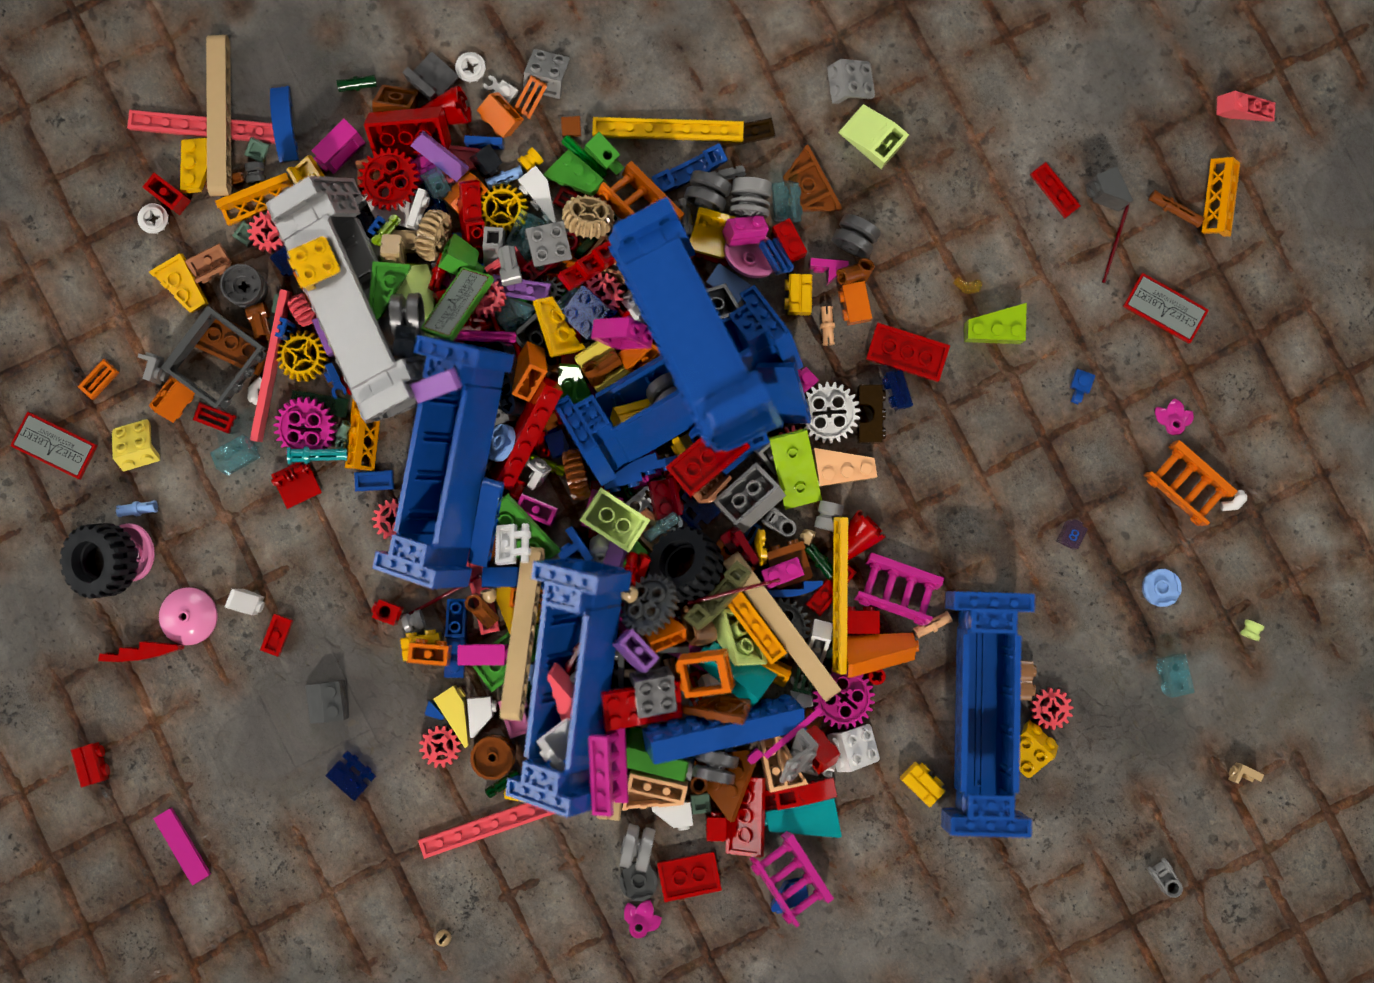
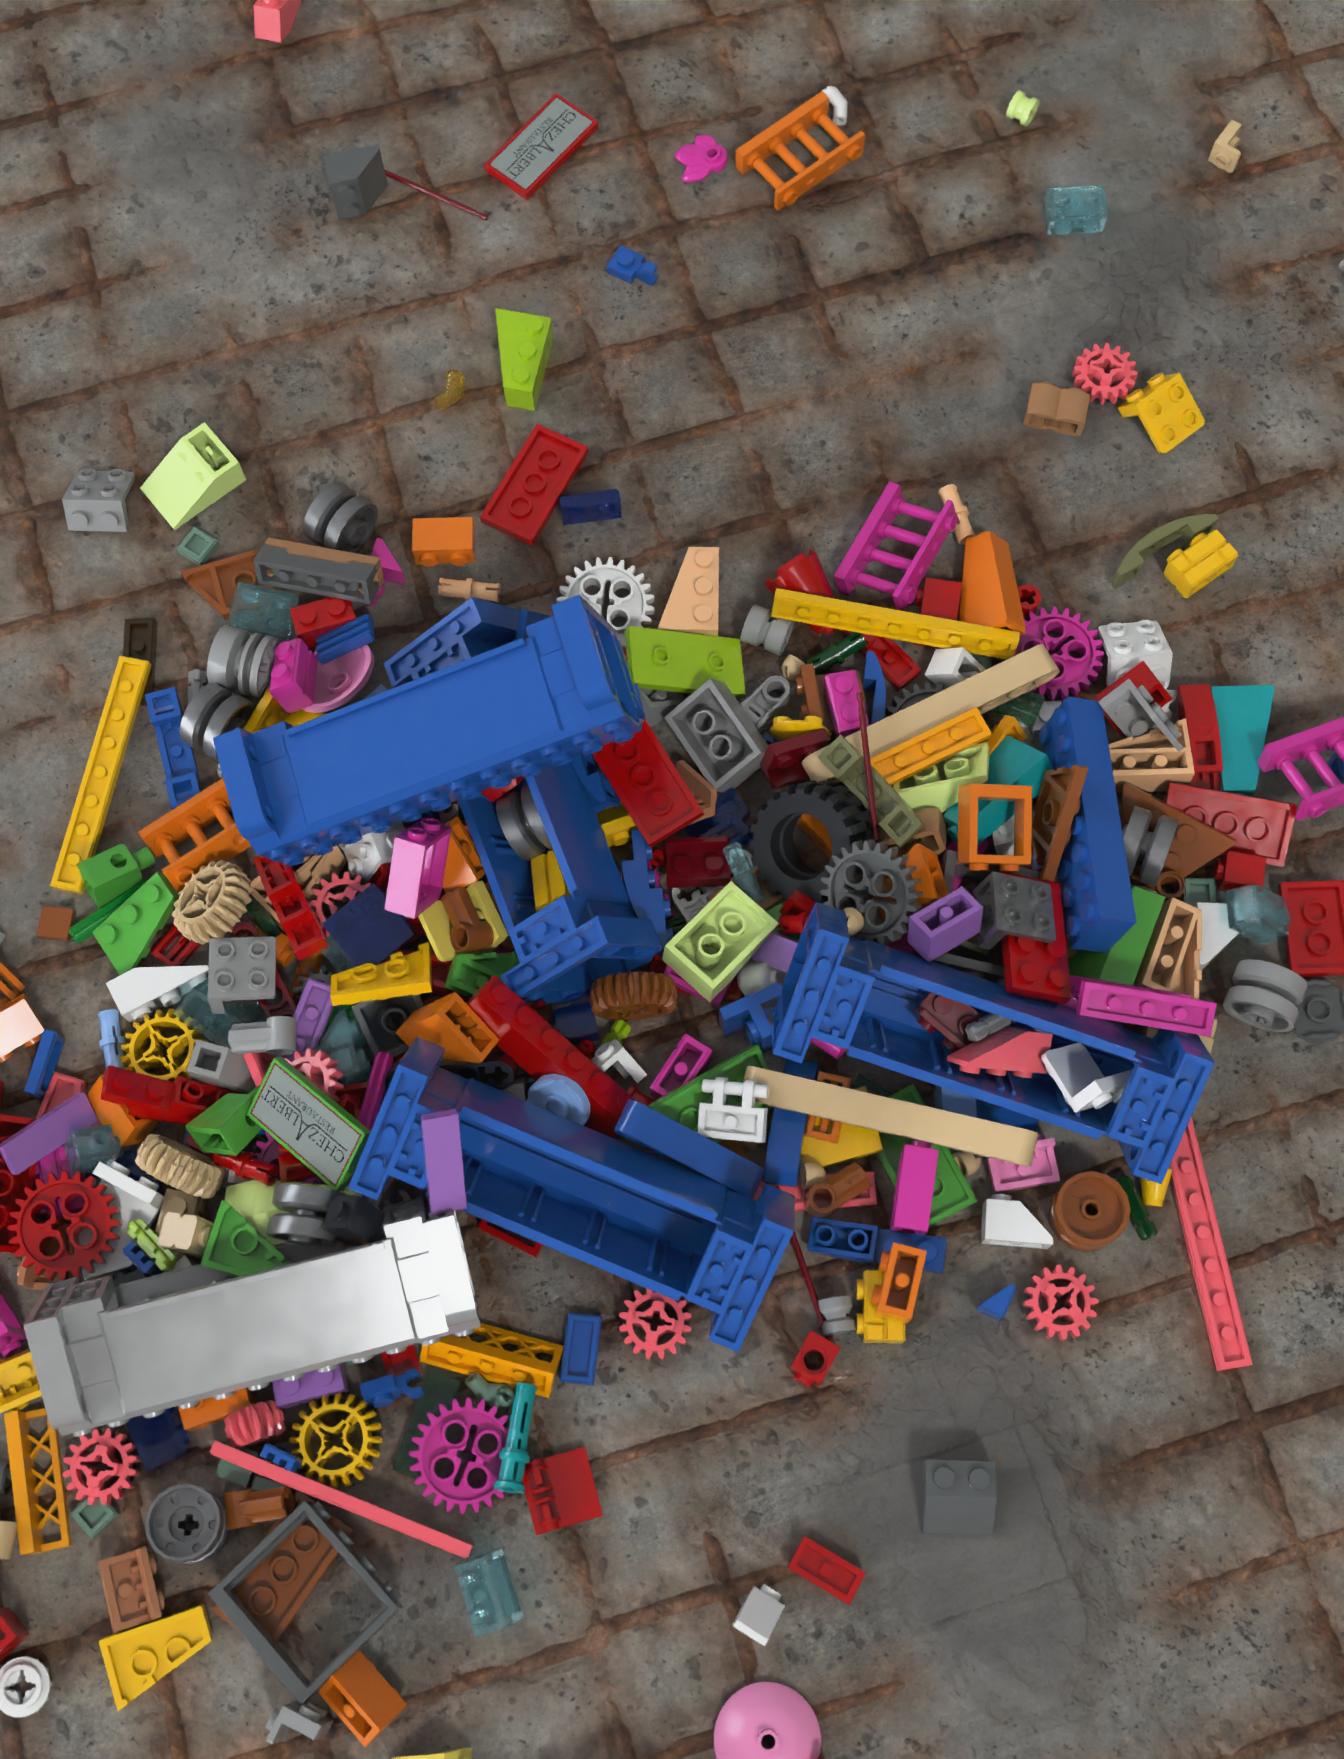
camera: 75 degrees left, 15 degrees down
red tile [193,402,237,434] -> none
white arm [247,376,262,405] -> none
yellow bracket [287,236,340,291] -> none
clear blue plate [326,751,376,801] -> none
light yellow slope [434,685,471,748] -> none
black brick [469,144,503,177] -> none
yellow wheel [517,147,544,172] -> none
dark pink piece [747,707,823,764] -> none
yellow brick [784,274,812,316] -> none
dark orange piece [836,258,875,285] -> none
dark brown arch [857,384,886,444] -> none
blue brick [941,591,1035,838] -> none
red tile [1030,162,1081,219] -> none
clear purple brick [1056,519,1088,550] -> none
light blue tile [1142,569,1182,607] -> none
dark orange pin [1148,190,1205,228] -> none
light orange fence [1202,157,1240,237] -> none
none -> sand green tile [176,526,220,566]
none -> dark grey piece [253,537,384,604]
none -> olive slope [1111,514,1219,589]
none -> clear light blue brick [1226,884,1291,944]

